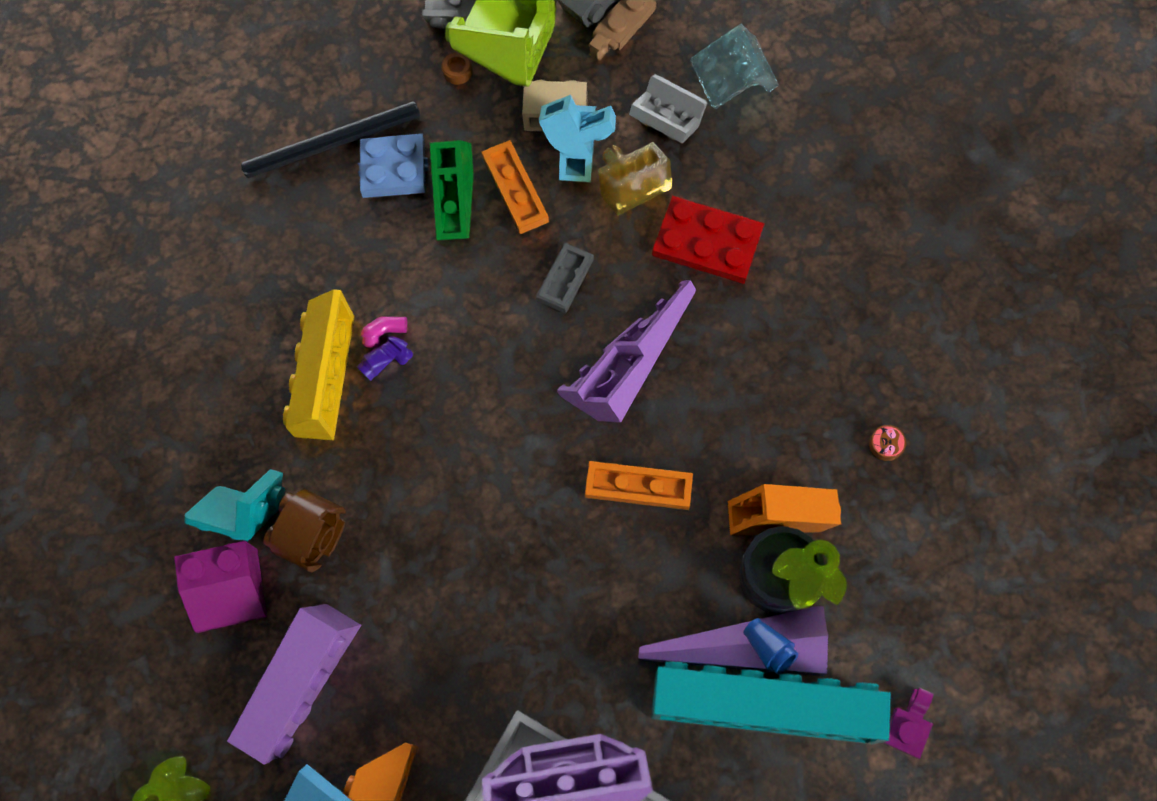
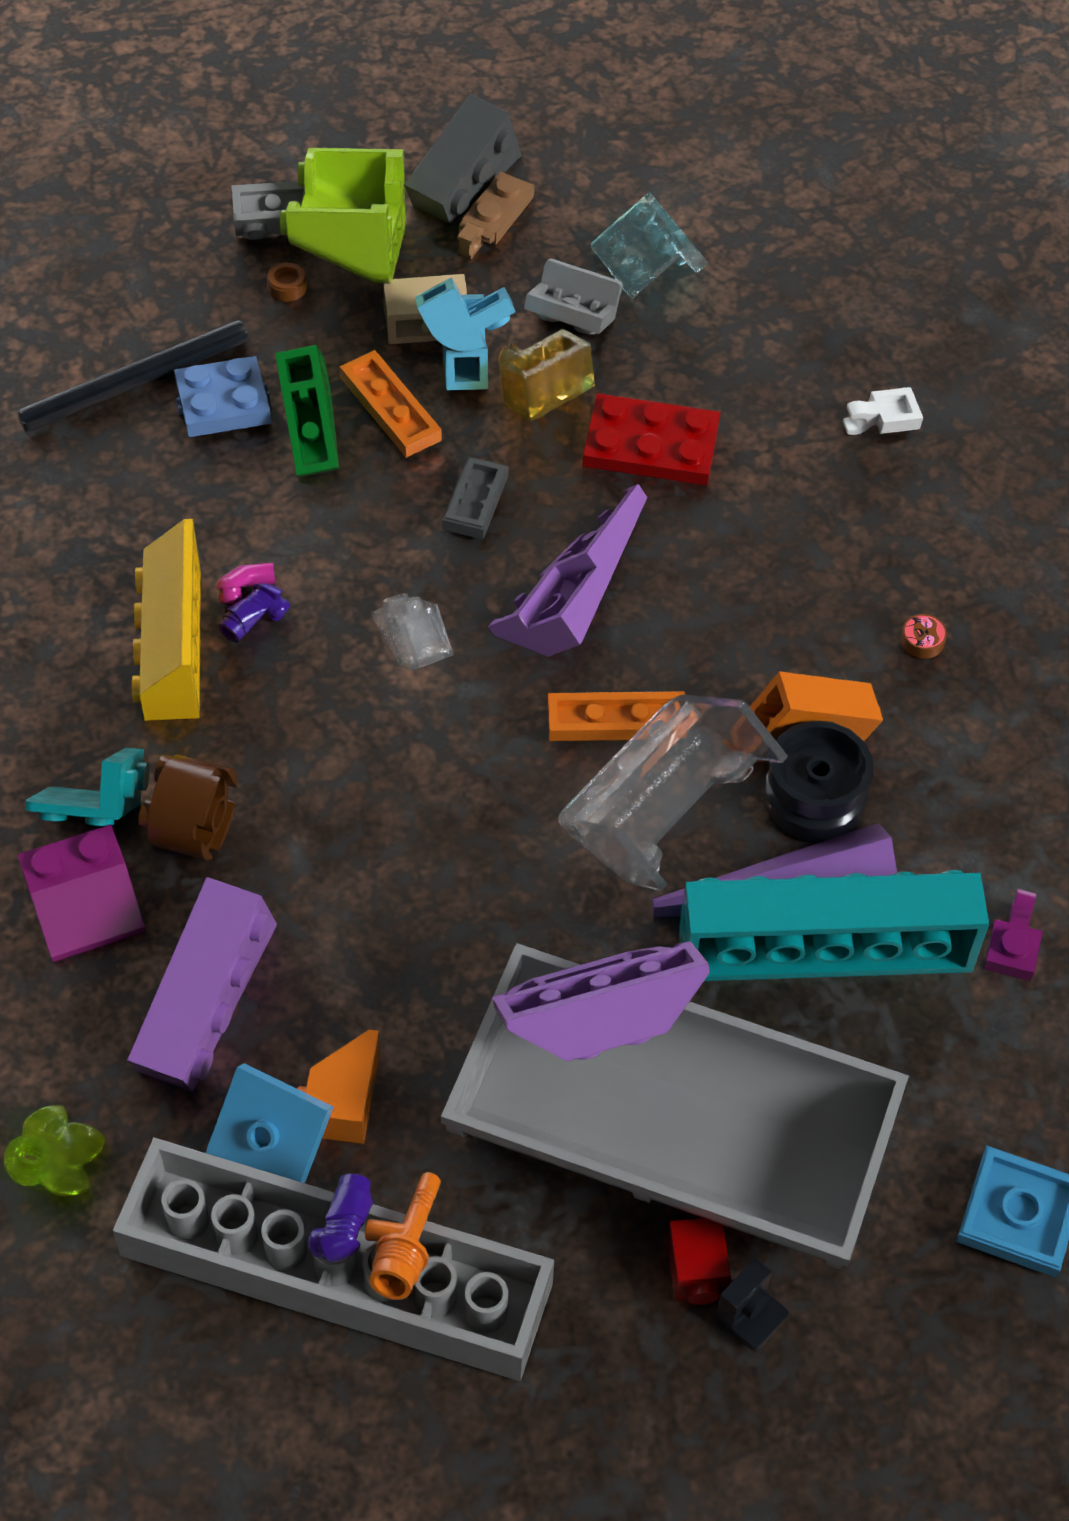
camera: 15 degrees left, 15 degrees down
blue cone [743,618,799,674] -> none
clear neon green plate [772,540,847,609] -> none
none -> clear slope [371,593,454,671]
none -> clear windscreen [558,695,788,891]
none -> white plate [842,387,923,435]

